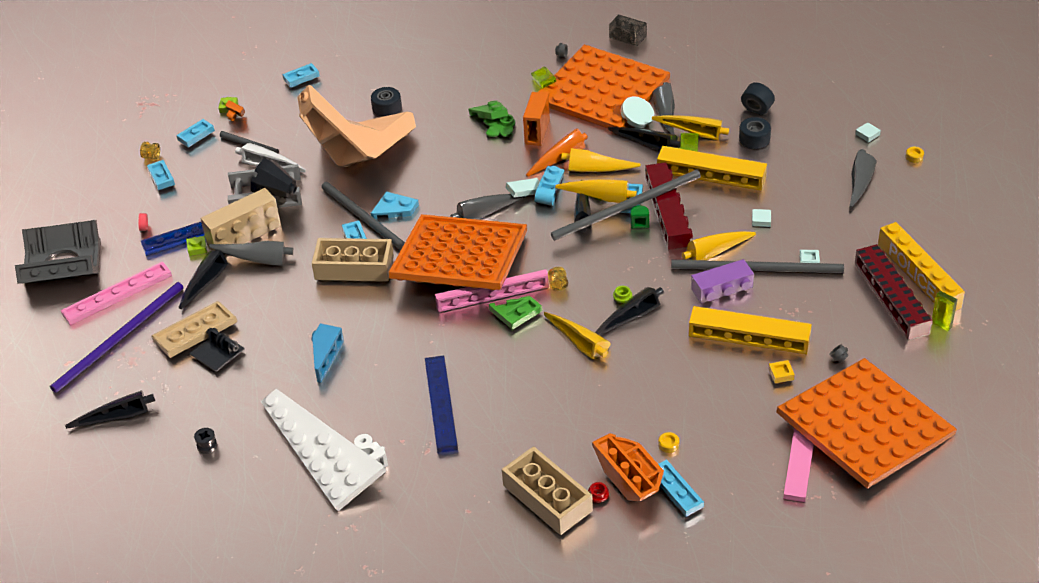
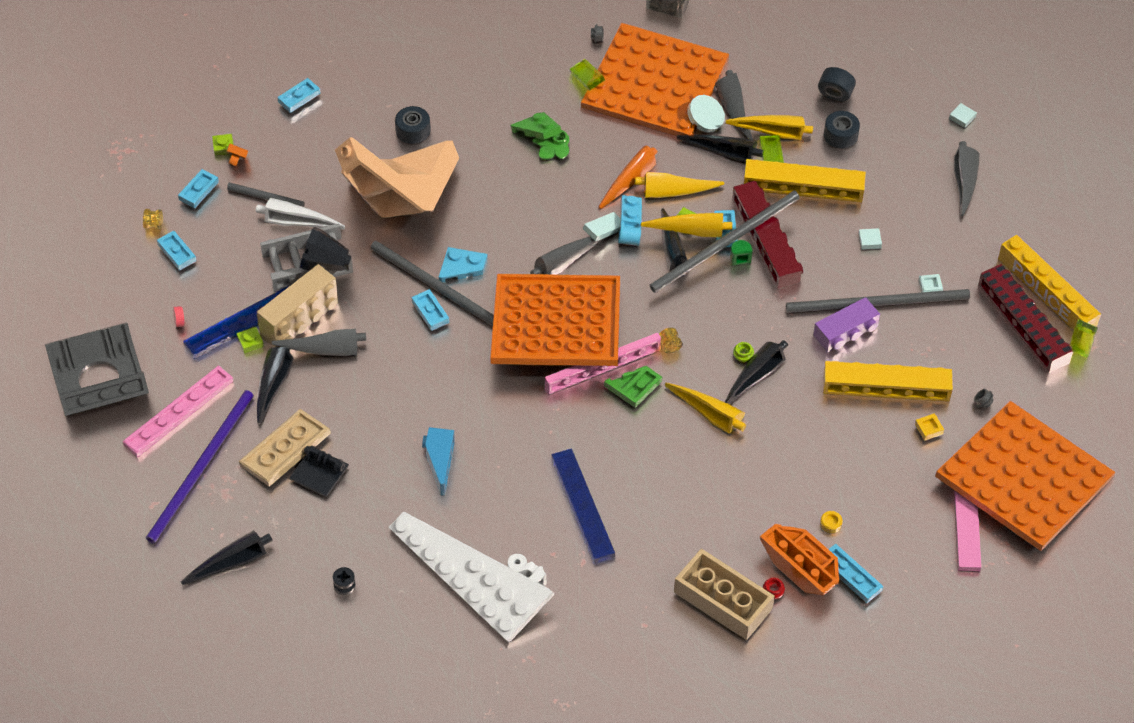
camera: 15 degrees left, 10 degrees up
tan brick [312,238,394,281] -> none
orange brick [523,92,550,146] -> none
yellow piece [681,231,756,260] -> none
yellow tile [905,146,924,163] -> none

